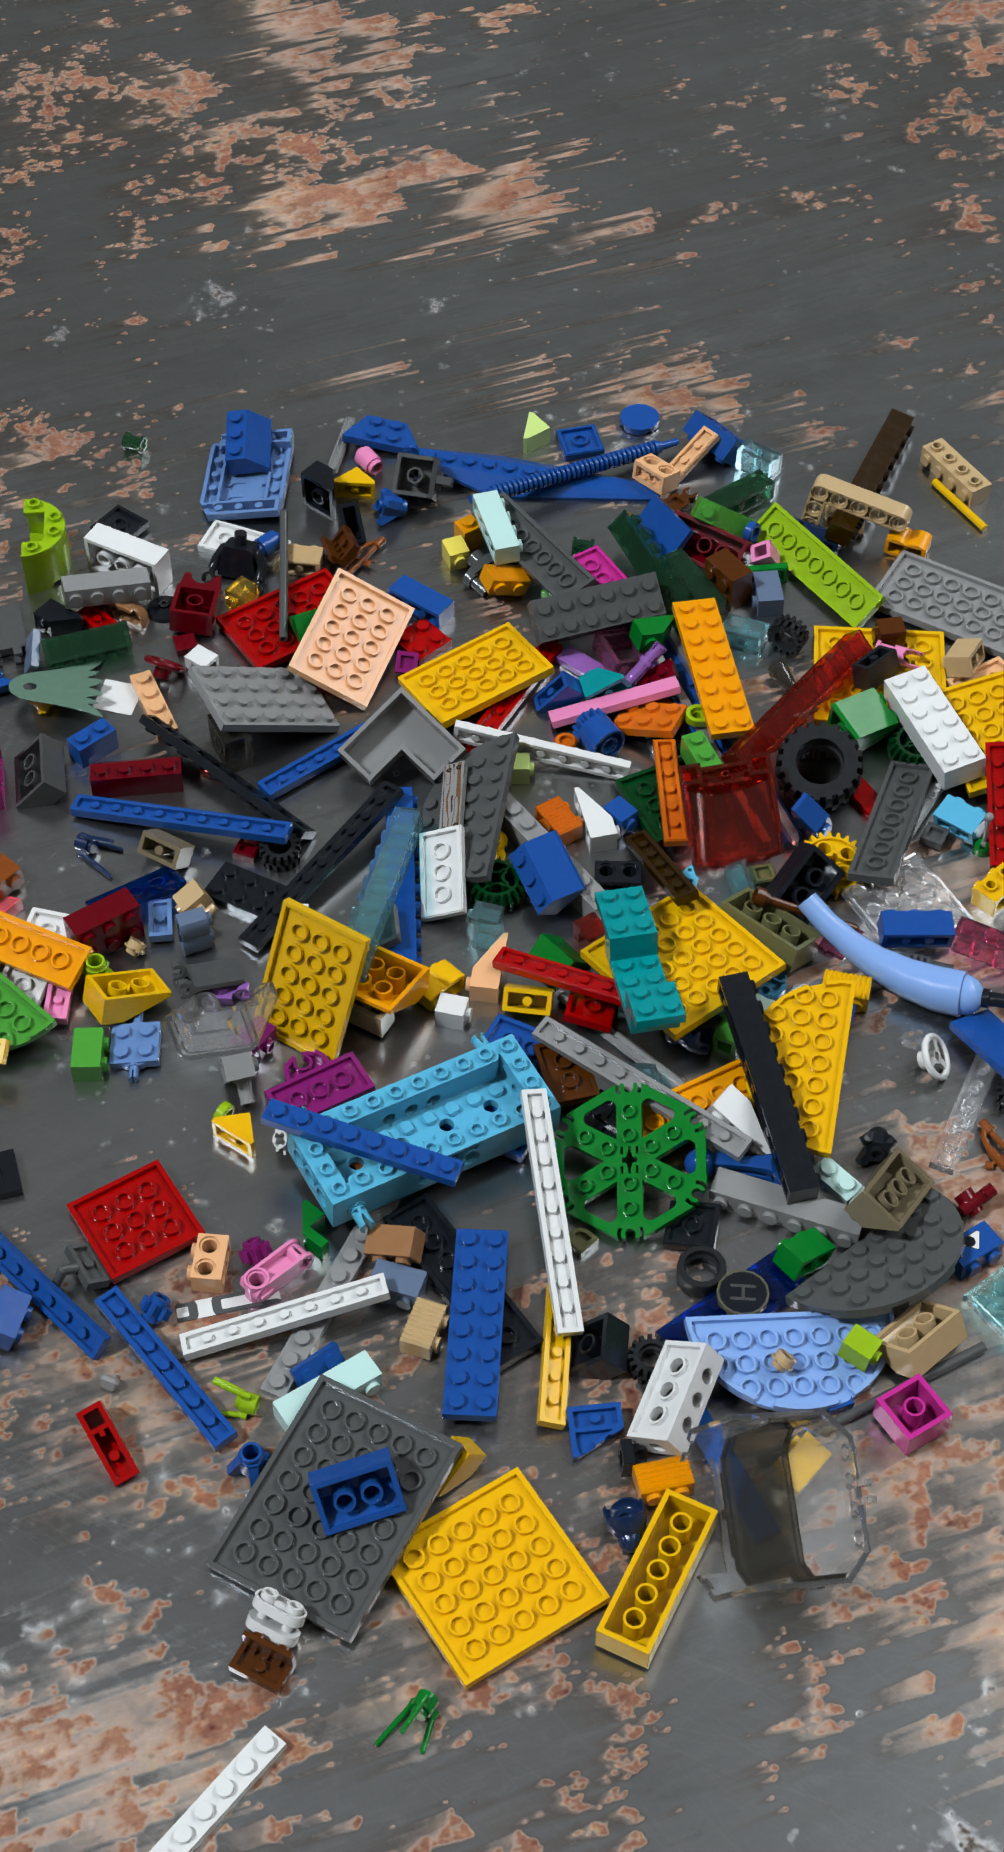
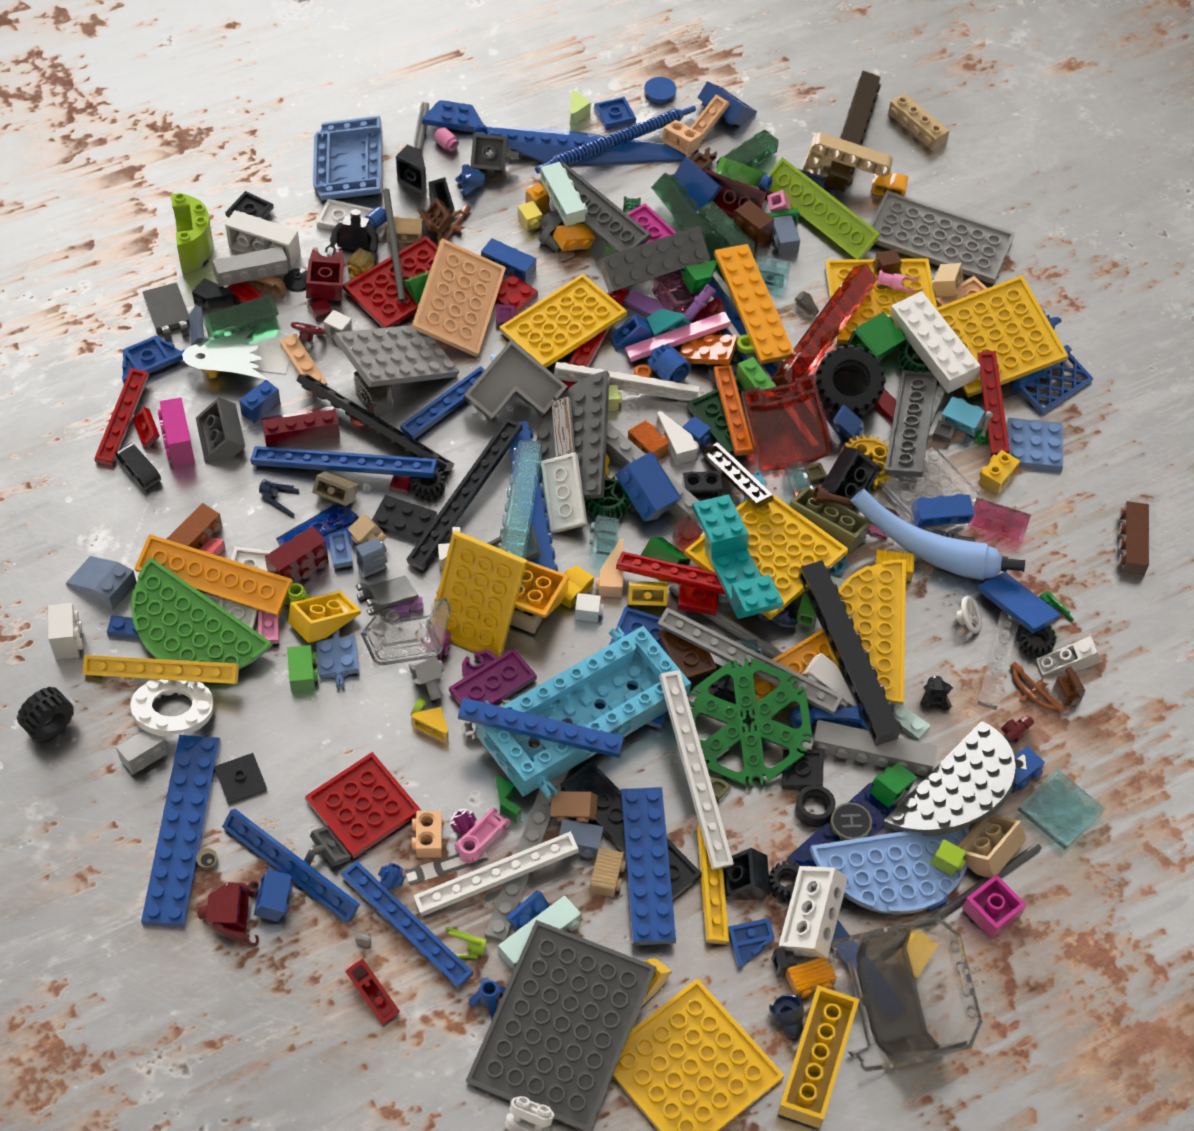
camera: 10 degrees left, 5 degrees up
clear green bush [121,432,148,454] -> none
tan plate [124,937,147,957] -> none
blue slope [225,409,272,475] -> none
blue slope [308,1447,407,1536] -> none
yellow slope [334,467,376,499] -> none
clear light blue brick [736,438,783,483] -> none
black tyre [767,614,809,656] -> none
tan plate [771,1348,796,1373] -> none
dark tan slope [844,1147,935,1231] -> none
black brick [851,645,899,691] -> none
yellow bar [931,478,989,532] -> none

